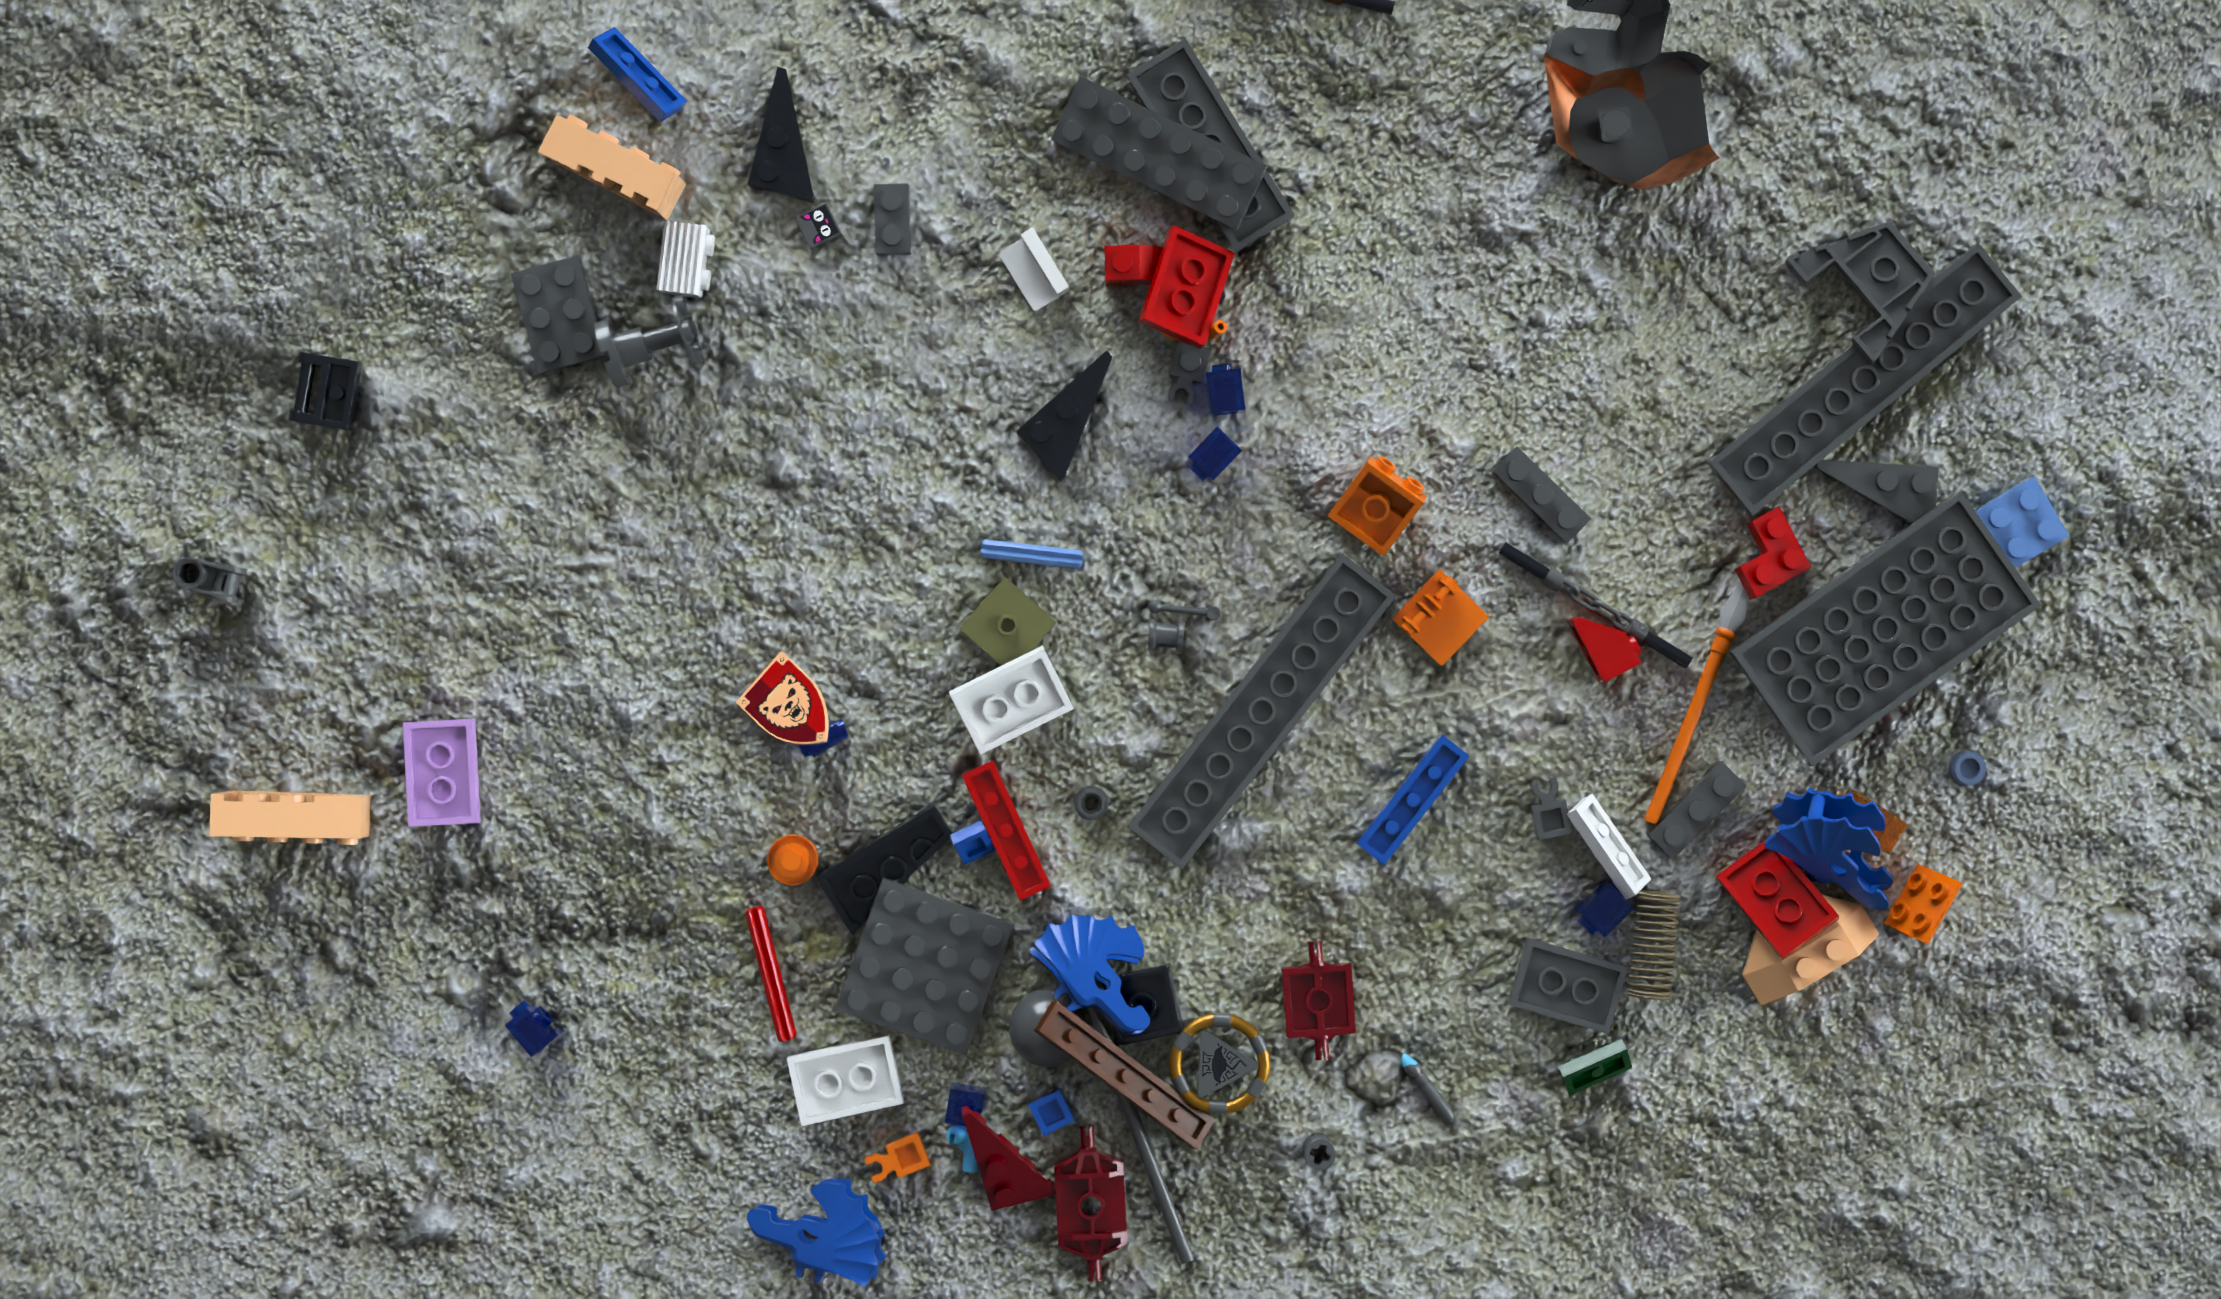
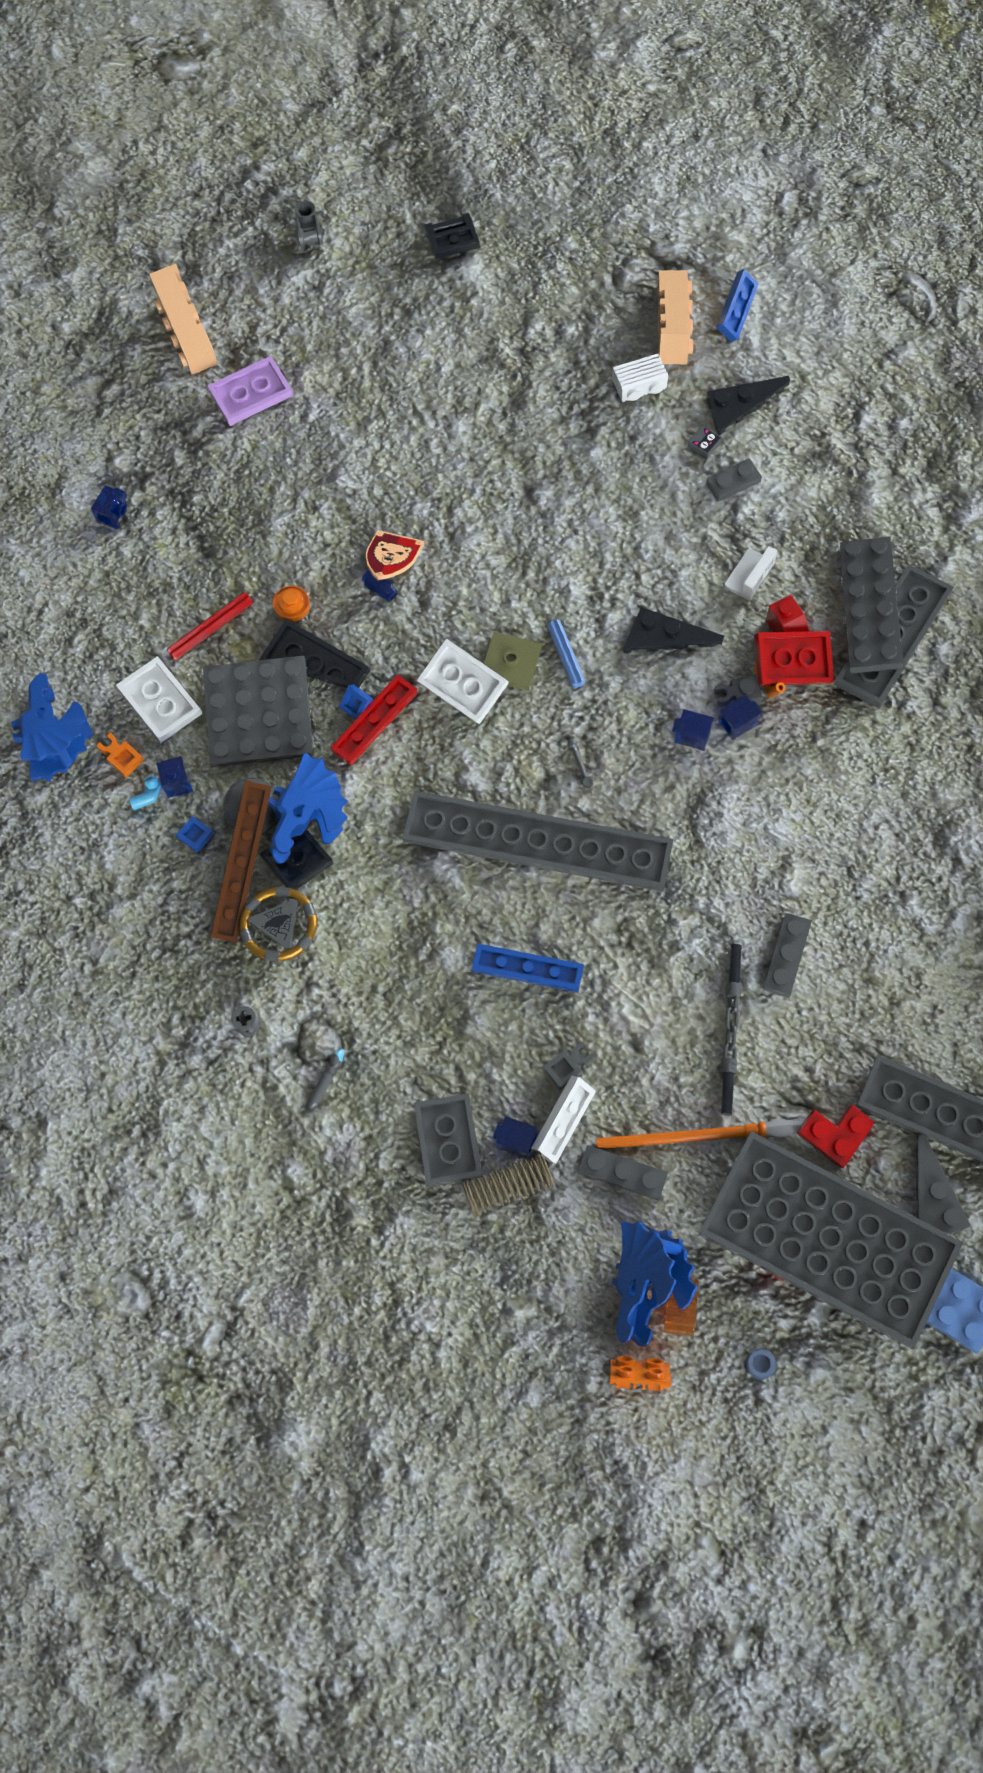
camera: 65 degrees right, 20 degrees down
dark grey plate [511,255,605,375] -> none
dark grey piece [594,295,704,388] -> none
dark red wing [961,1106,1056,1211] -> none
dark red plate [1054,1125,1128,1282] -> none
dark grey plate [1074,786,1109,820] -> none
dark grey piece [1088,1008,1194,1264] -> none
dark grey bush [1148,619,1185,652] -> none
dark red plate [1281,941,1356,1060] -> none
orange plate [1327,456,1427,557] -> none
orange hinge [1392,569,1489,667] -> none
dark green plate [1558,1039,1632,1096] -> none
red slope [1567,617,1642,682] -> none
red plate [1716,841,1839,960] -> none
light nougat wedge [1742,895,1879,1005] -> none

